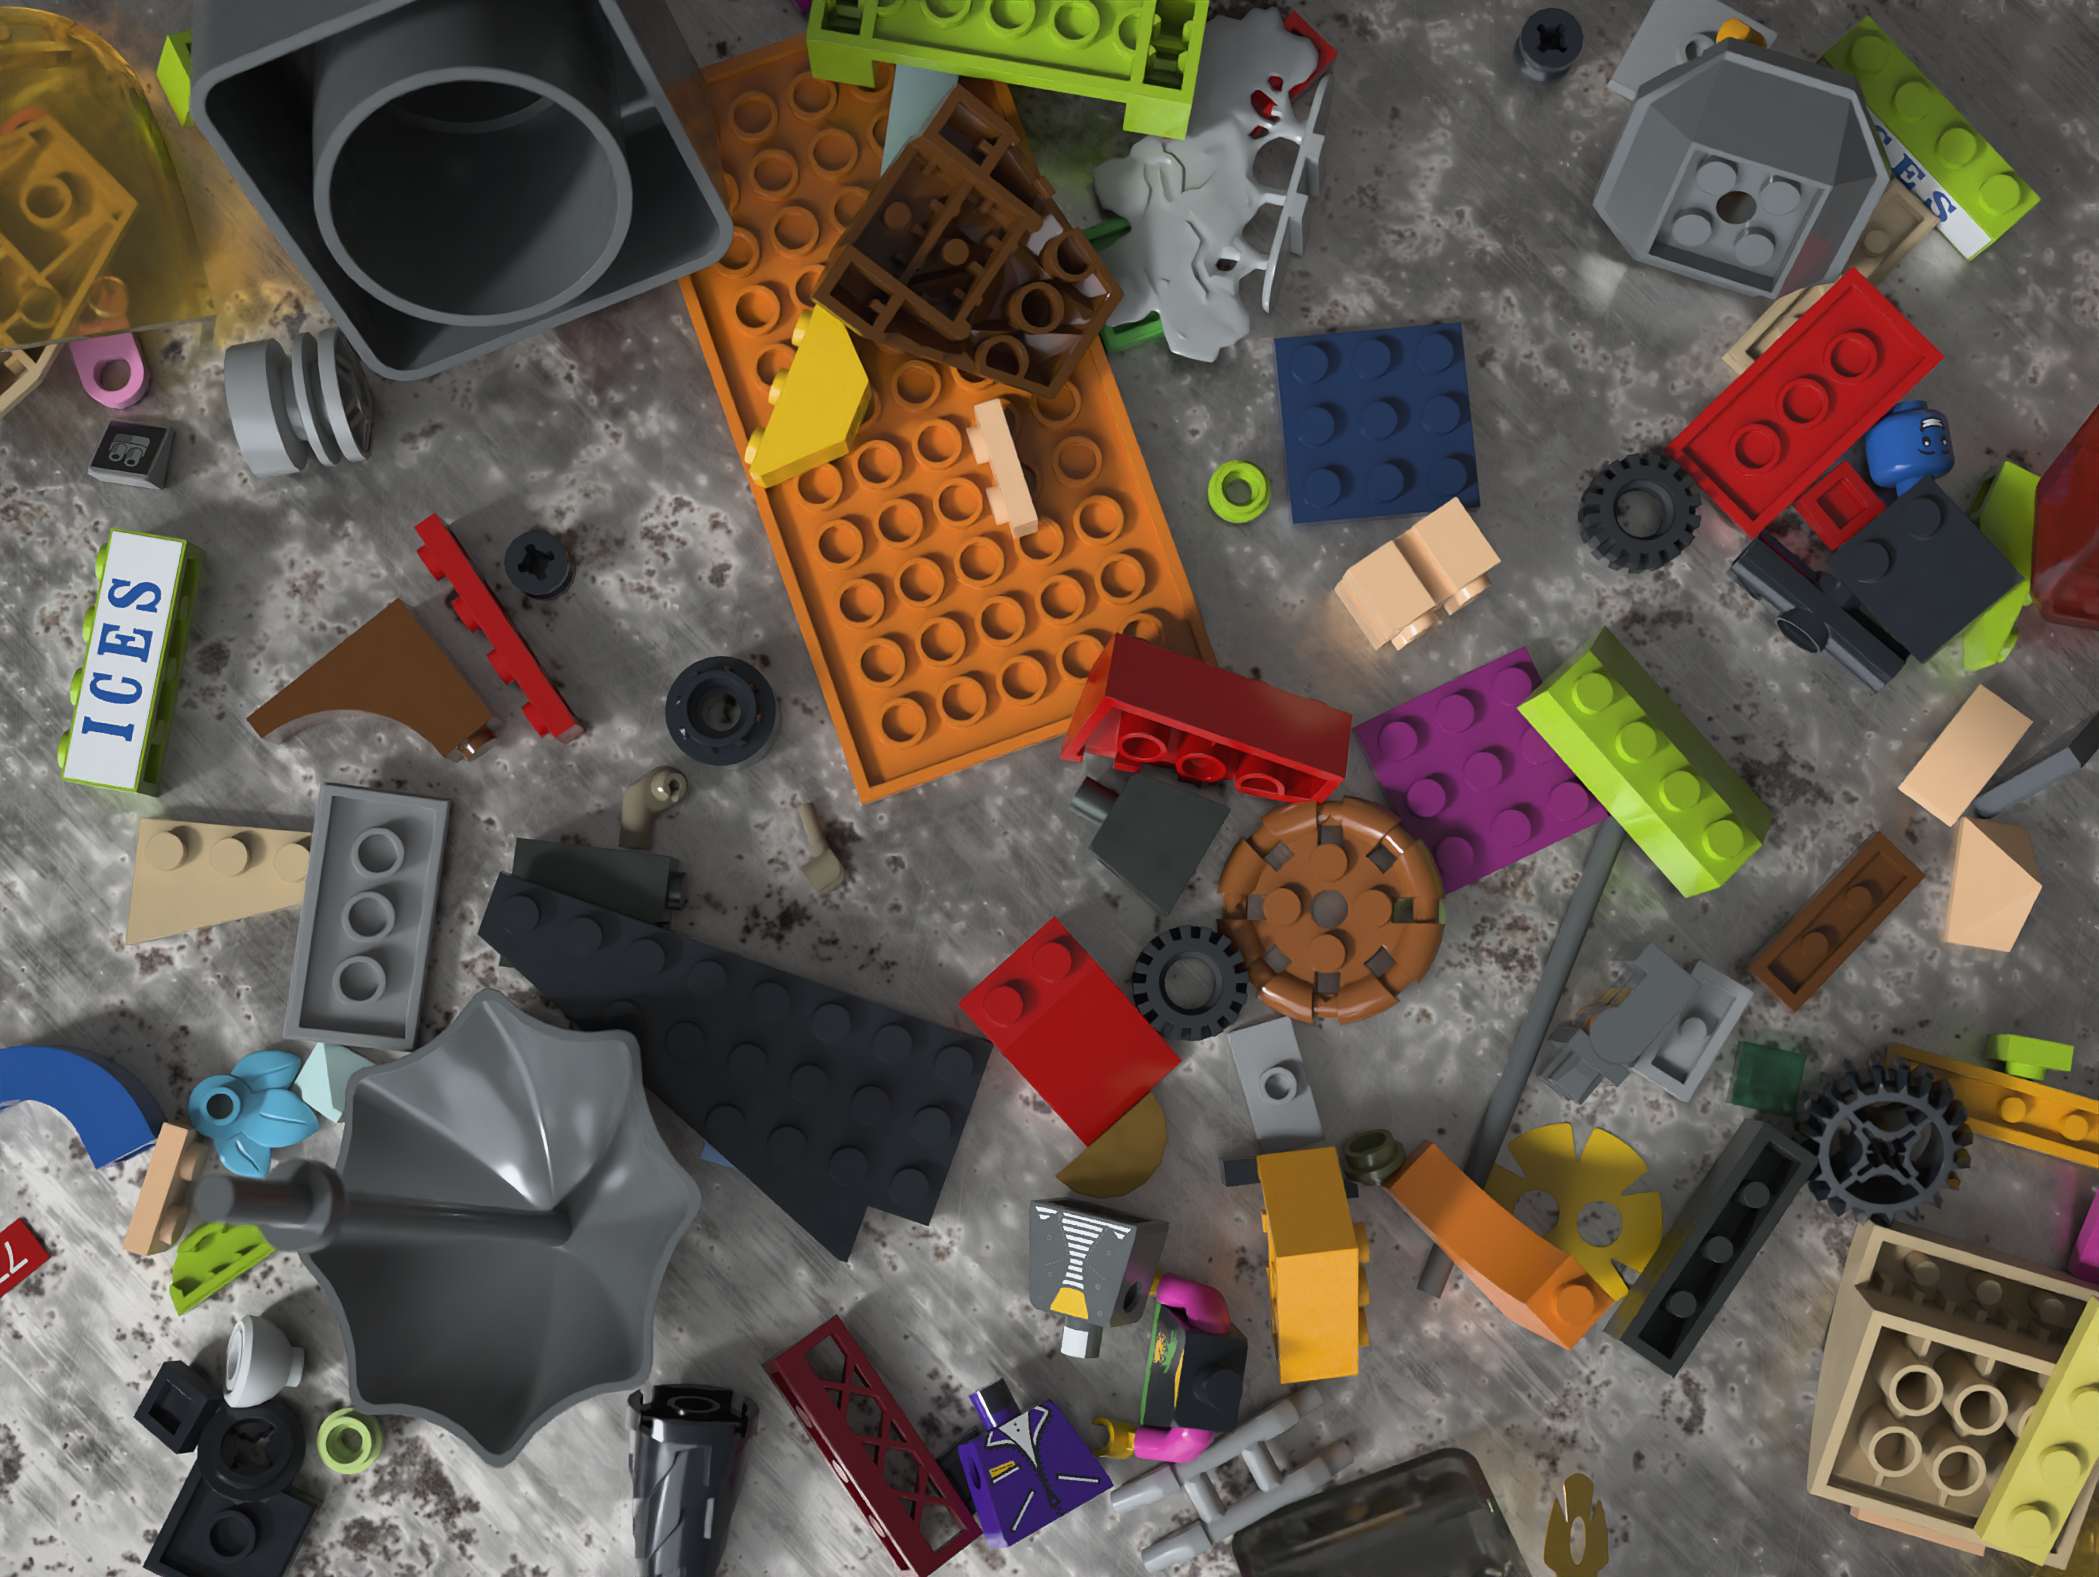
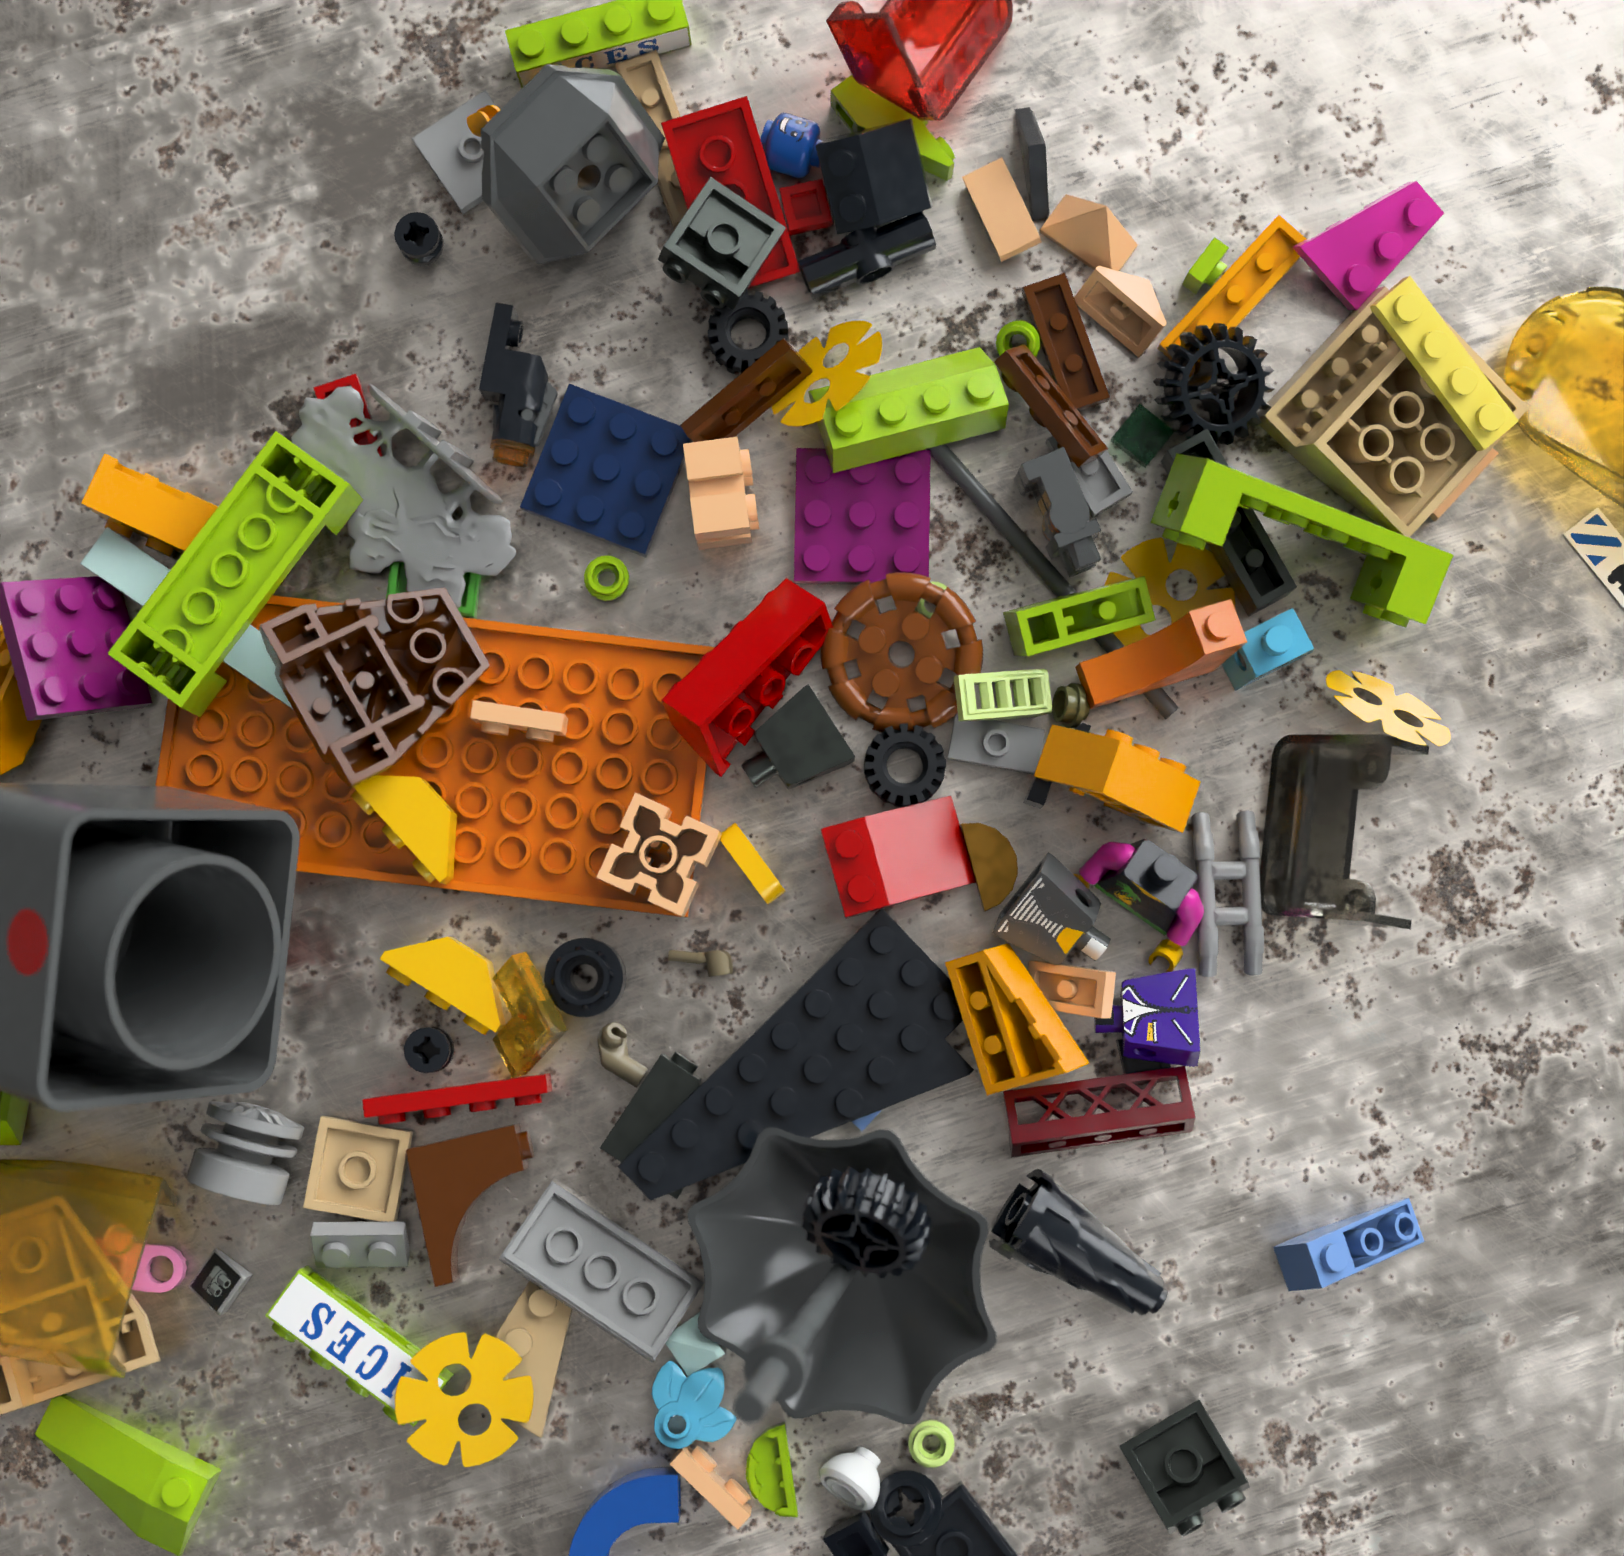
camera: 55 degrees left, 0 degrees up
none -> tan plate [303,1116,413,1222]
none -> light grey plate [310,1221,410,1268]
none -> yellow slope [379,937,506,1035]
none -> yellow piece [395,1332,533,1467]
none -> black plate [479,303,558,467]
none -> clear yellow plate [492,951,568,1078]
none -> light nougat brick [596,793,722,917]
none -> pearl dark grey plate [658,177,786,310]
none -> reddish brown plate [680,338,813,442]
none -> yellow beam [720,823,786,905]
none -> yellow piece [772,321,882,427]
none -> black gear [802,1166,932,1279]
none -> light orange wedge [945,943,1089,1095]
none -> yellowish green slope [953,669,1052,721]
none -> reddish brown plate [994,344,1108,468]
none -> lime plate [996,320,1041,358]
none -> lime slope [1003,576,1156,657]
none -> light nougat plate [1028,960,1116,1018]
none -> light nougat slope [1074,266,1167,358]
none -> lime plate [1150,454,1453,628]
none -> medium azure torso [1221,608,1314,691]

